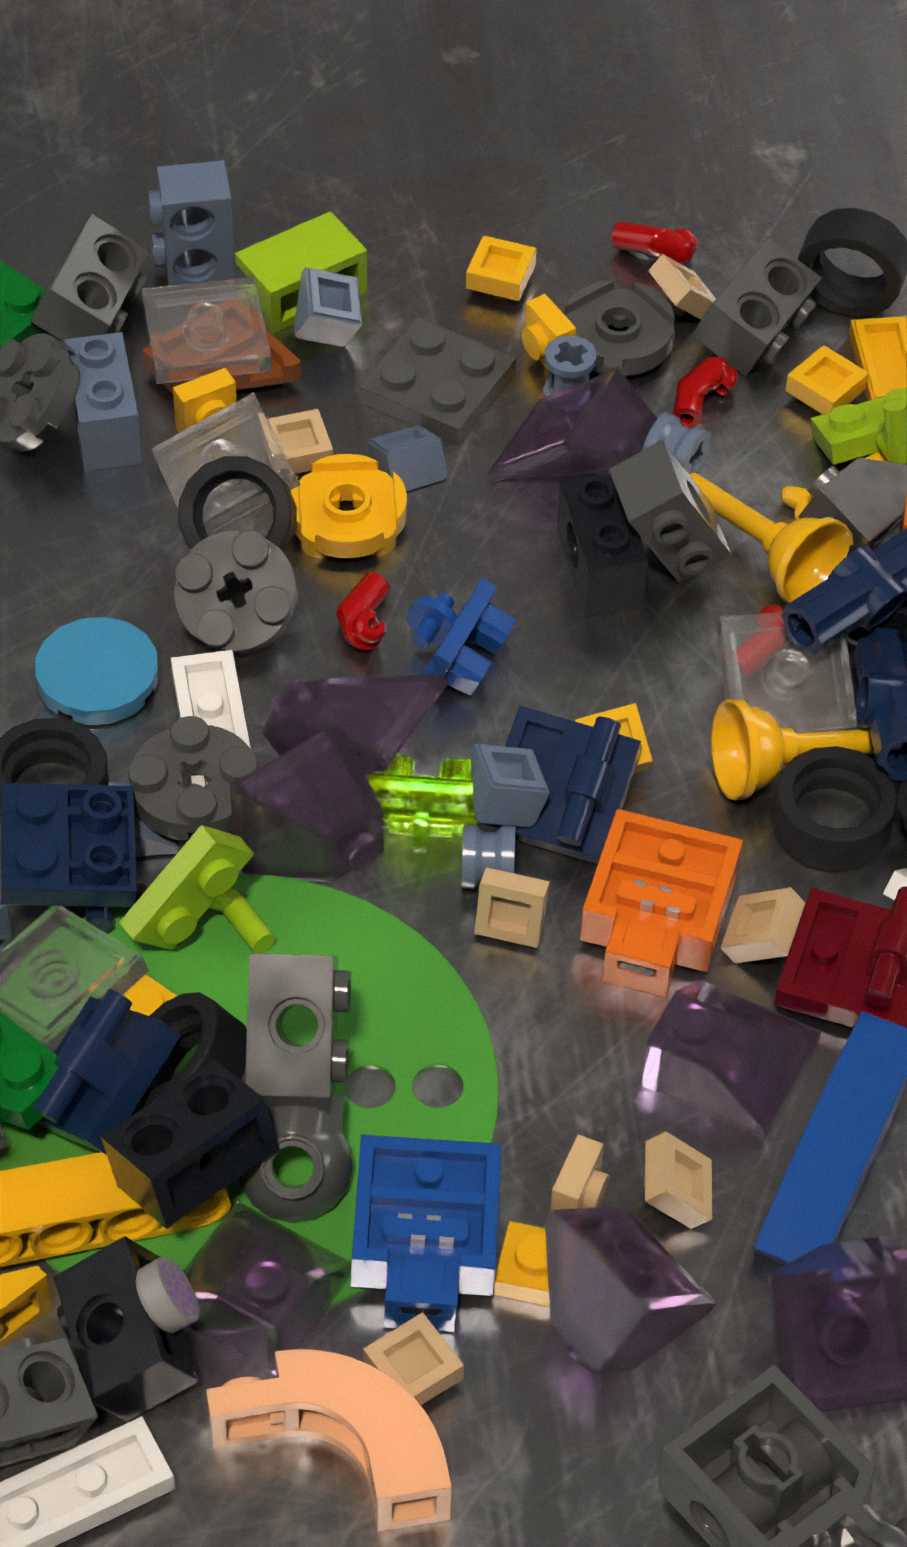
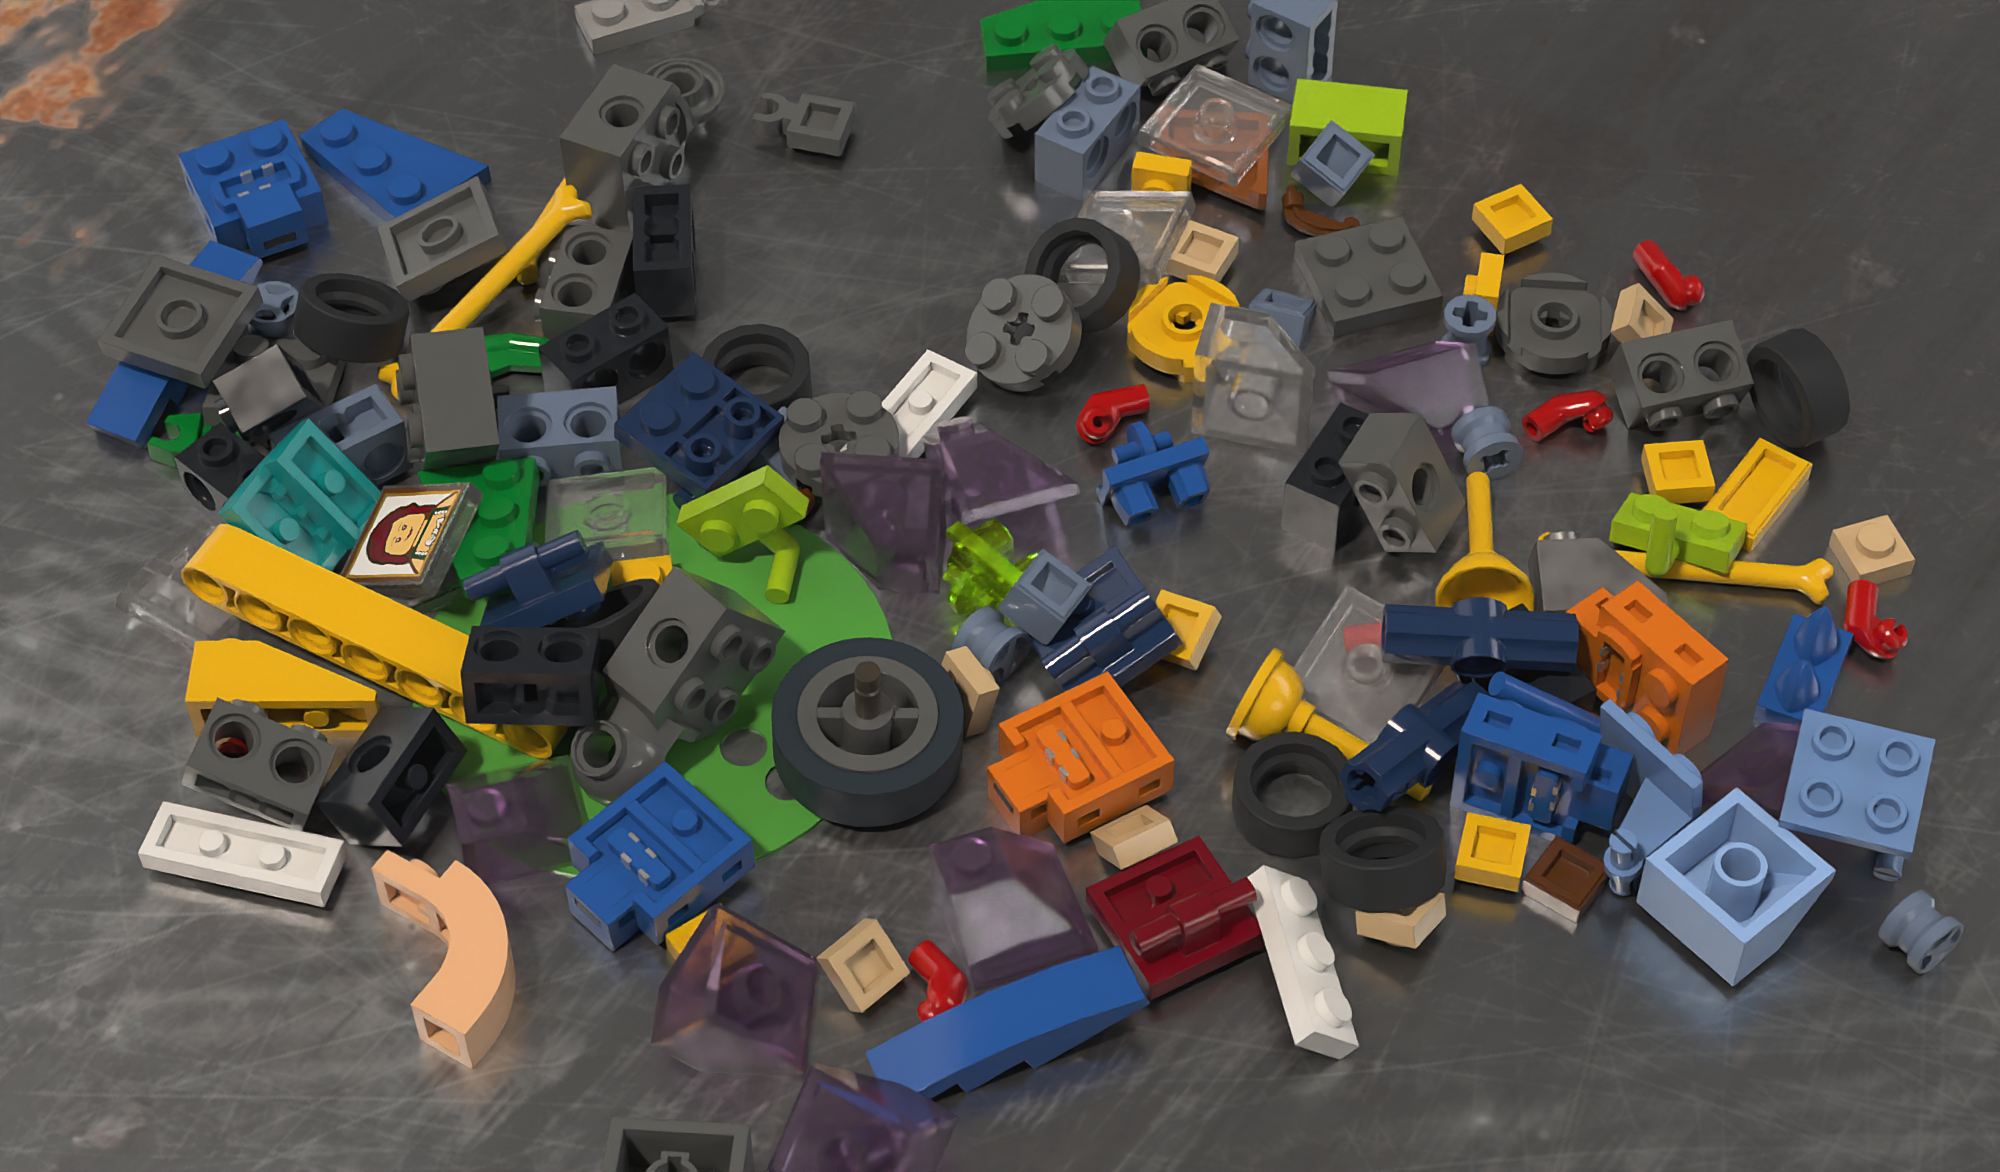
camera: 45 degrees right, 0 degrees up
dark azure tile [35,617,159,725] -> none
light grey tile [136,1256,200,1333] -> none
tan plate [363,1312,464,1405] -> none
tan plate [549,1135,610,1234] -> none
none -> wheel [771,637,964,827]
none -> red arm [908,939,969,1022]
none -> clear slope [1191,303,1316,455]
none -> reddish brown piece [1282,184,1360,237]

